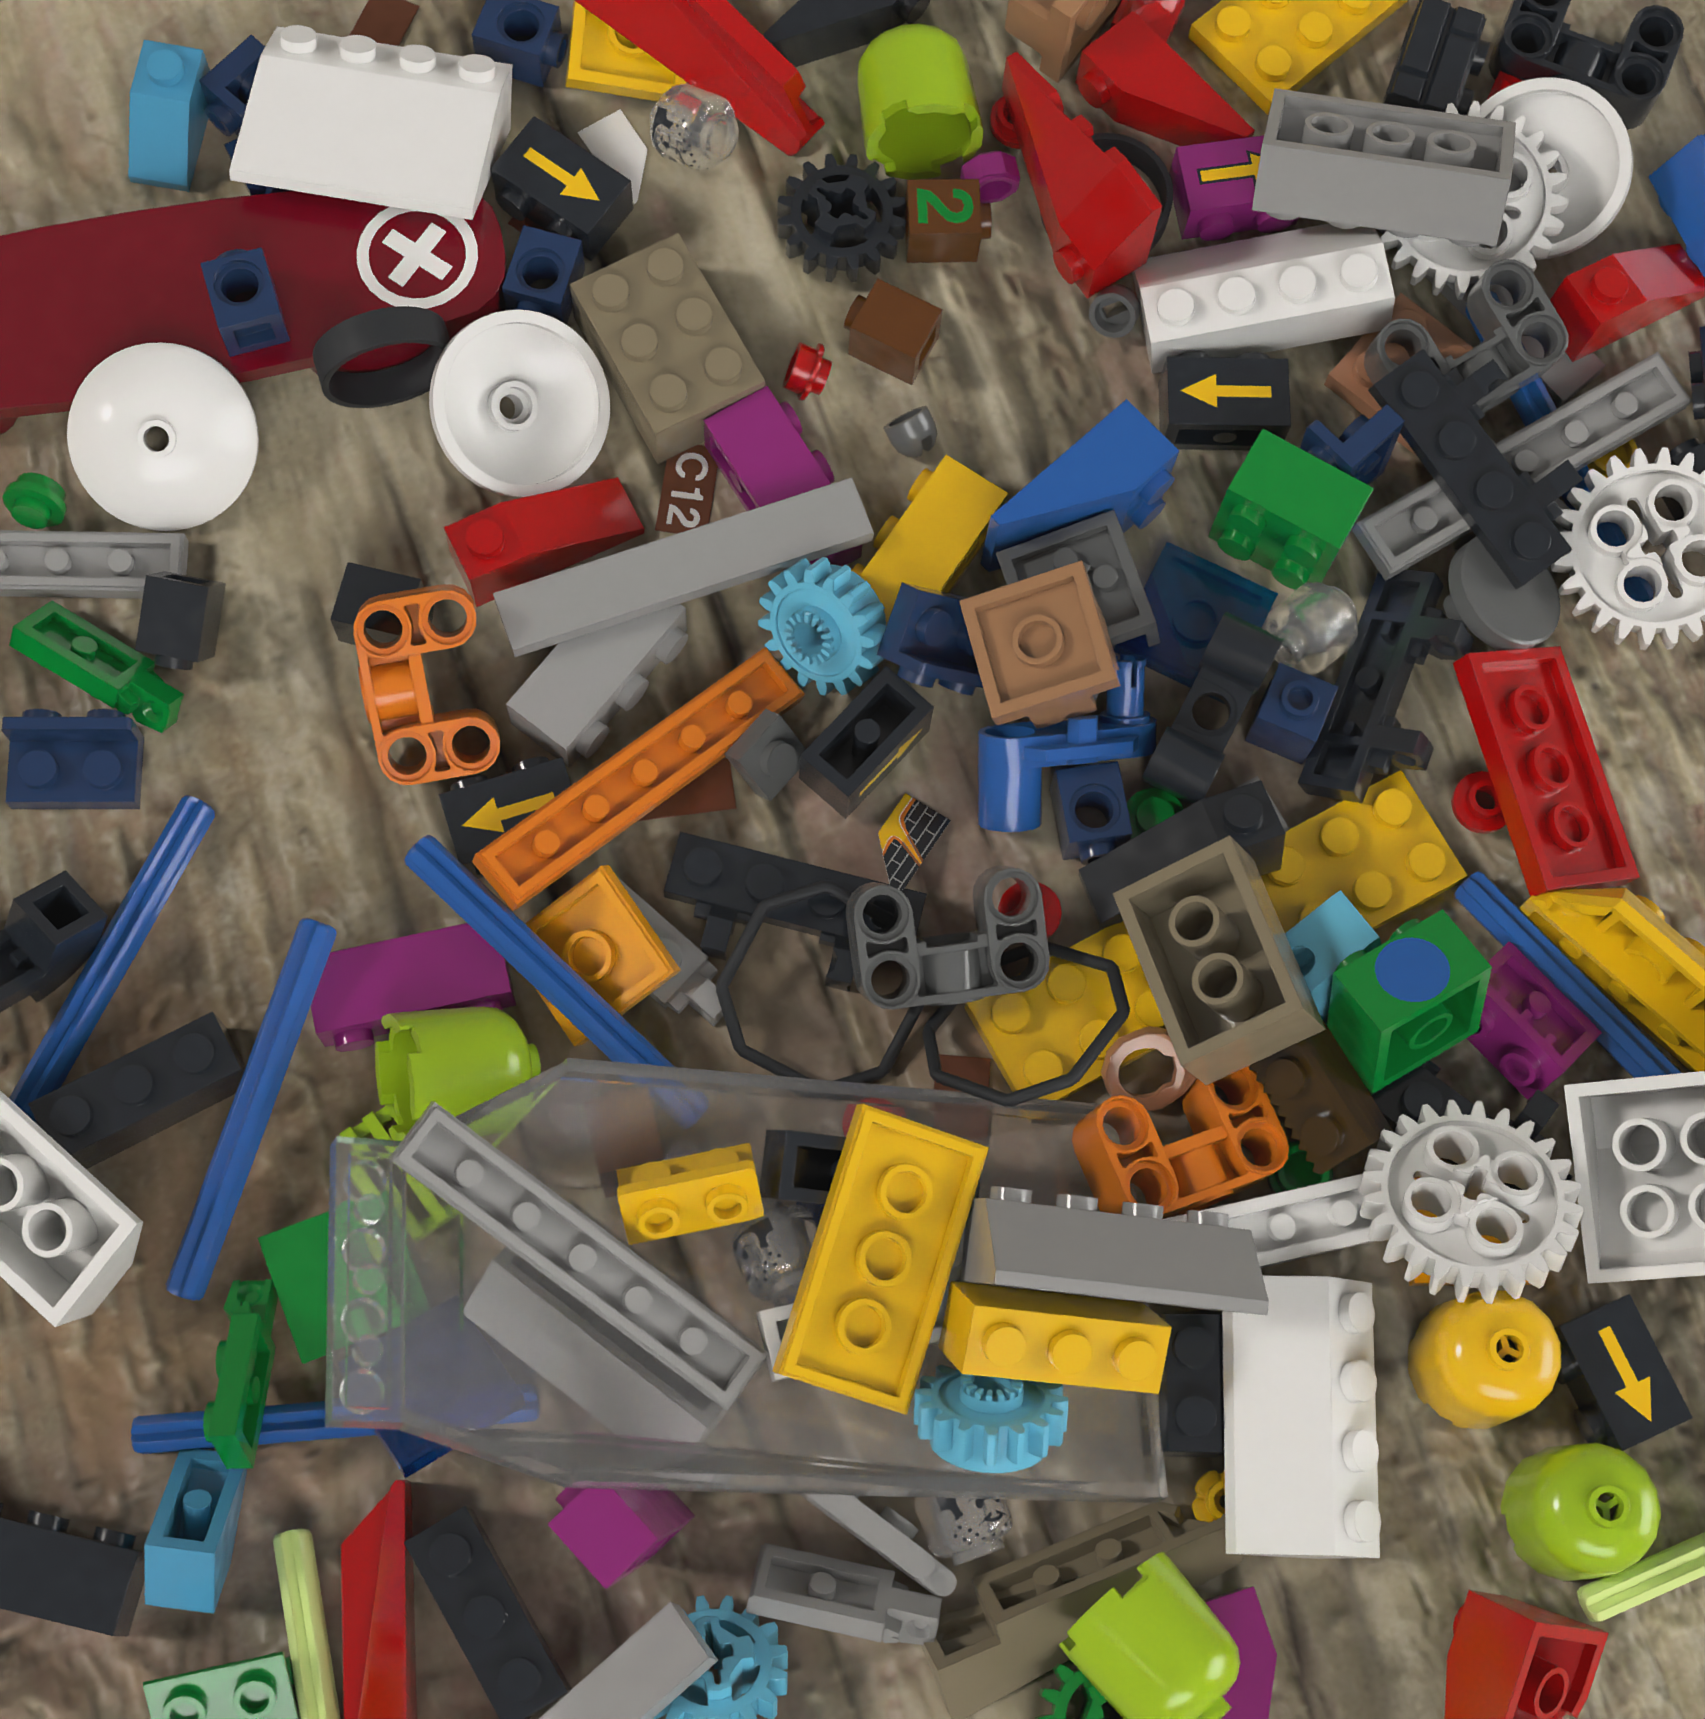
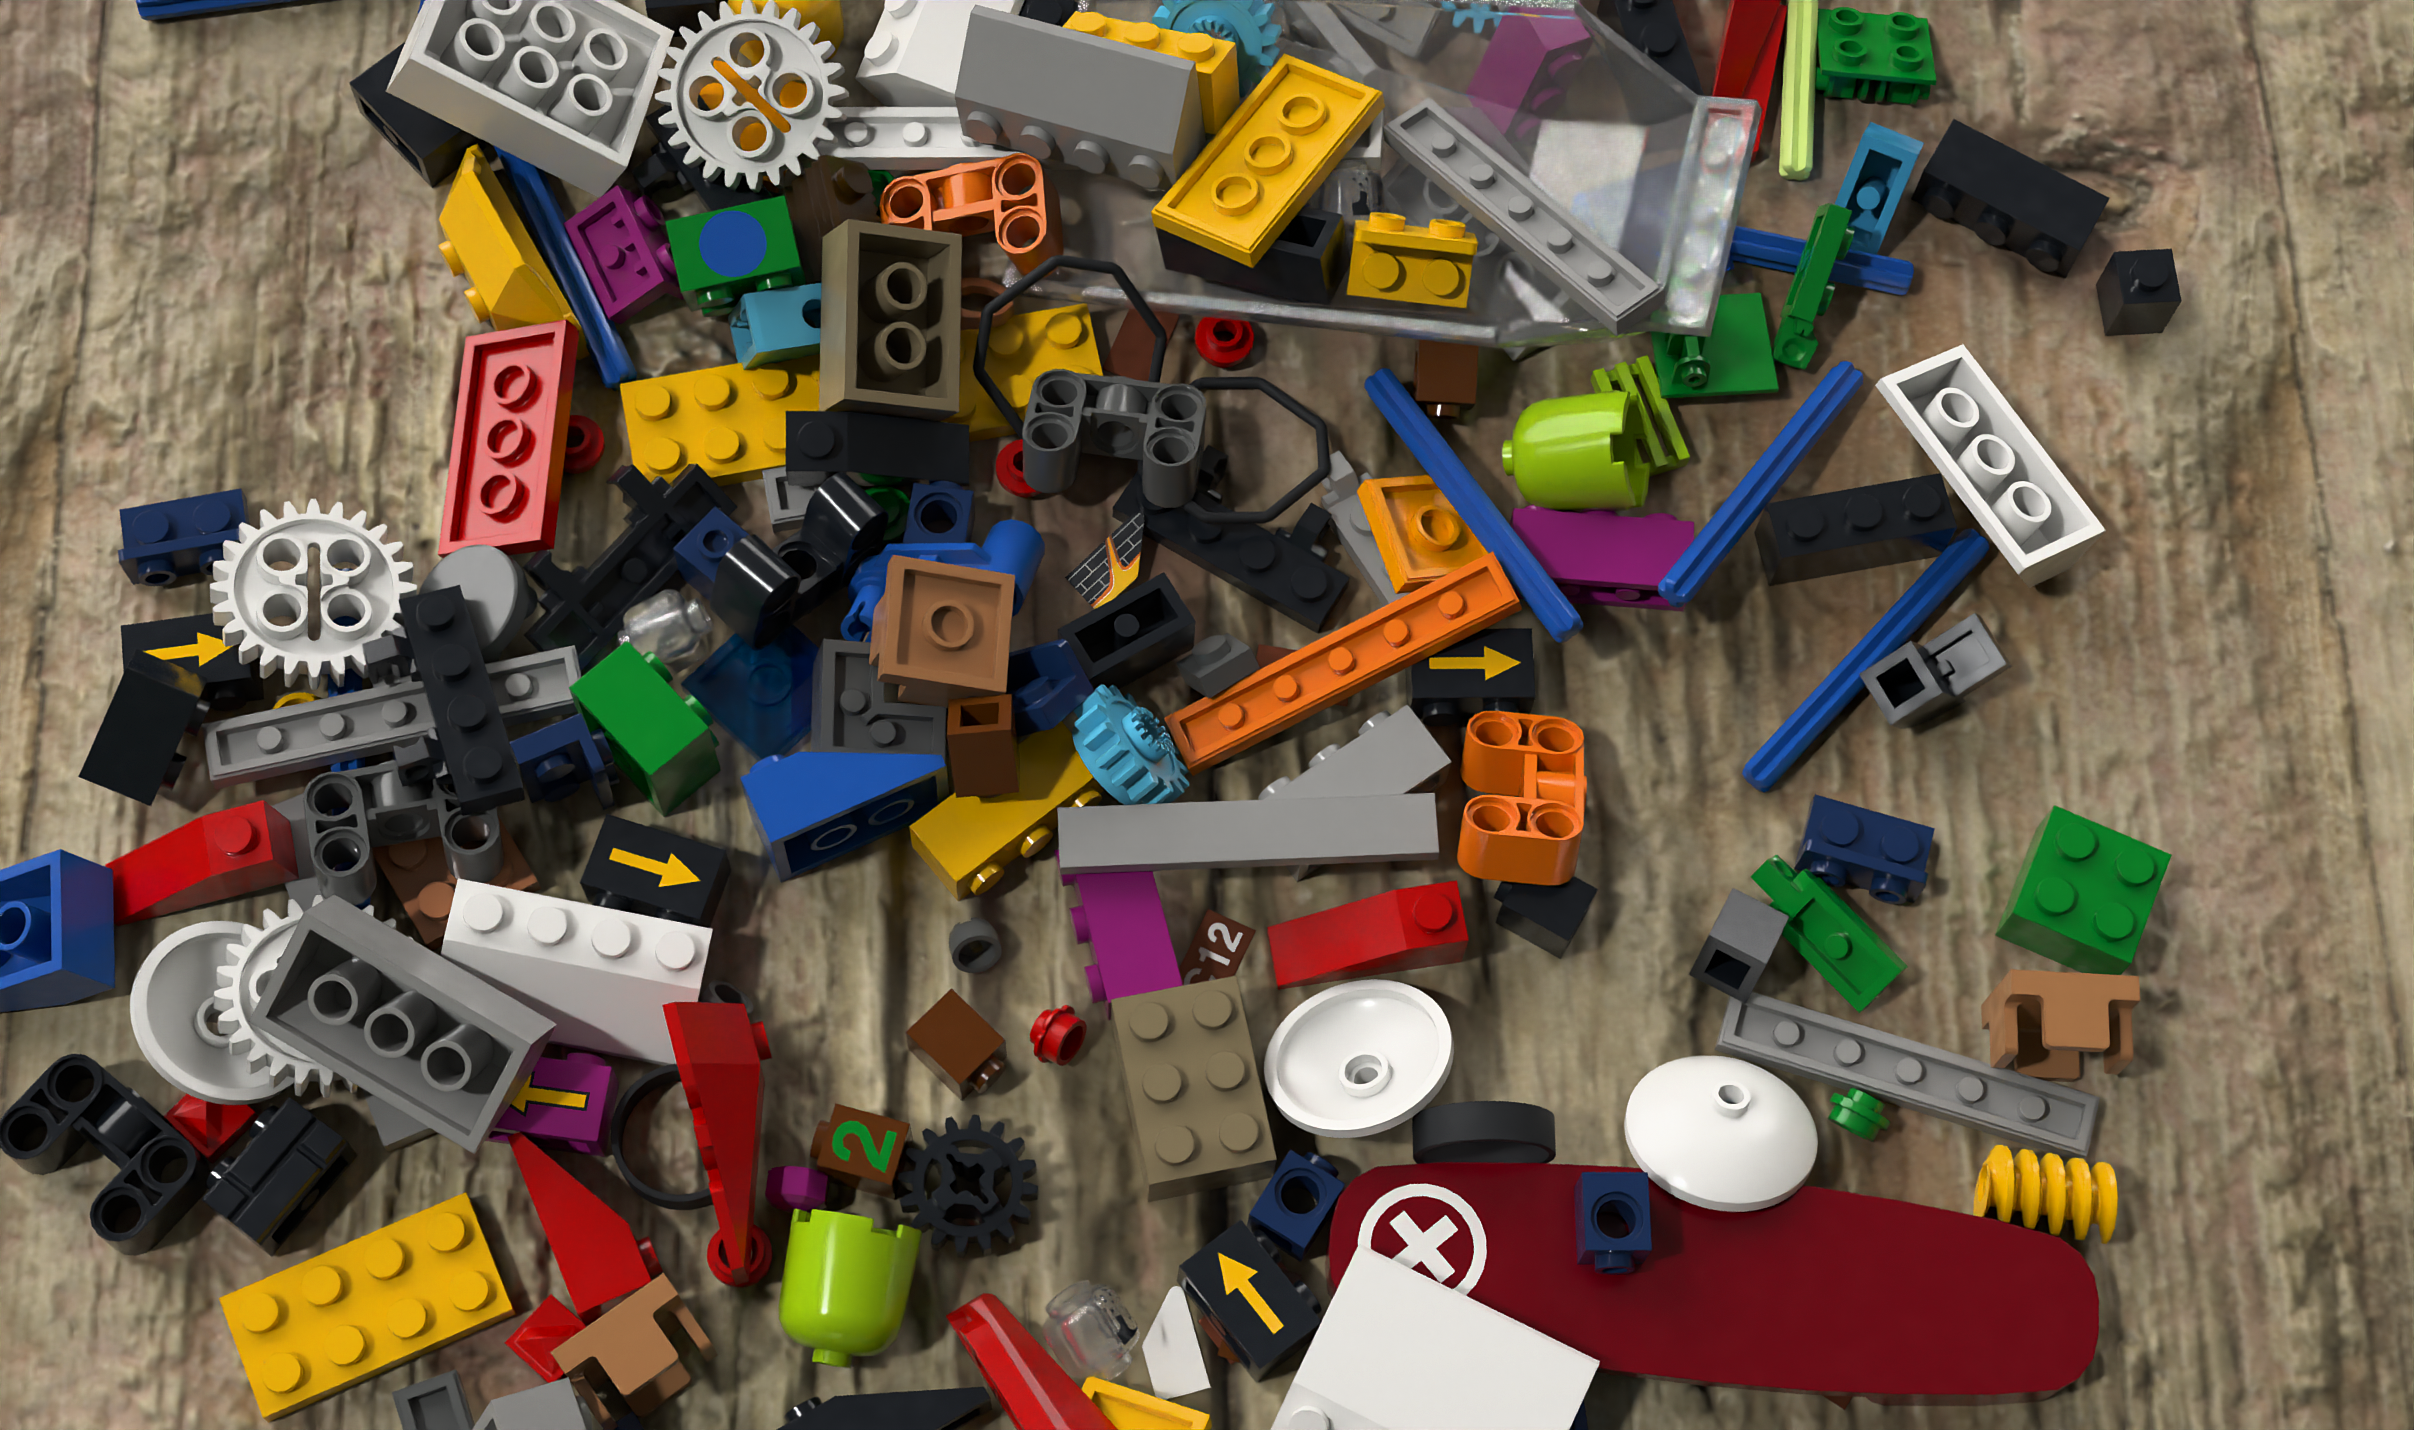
camera: 160 degrees left, 5 degrees down
none -> reddish brown brick [947,694,1020,798]

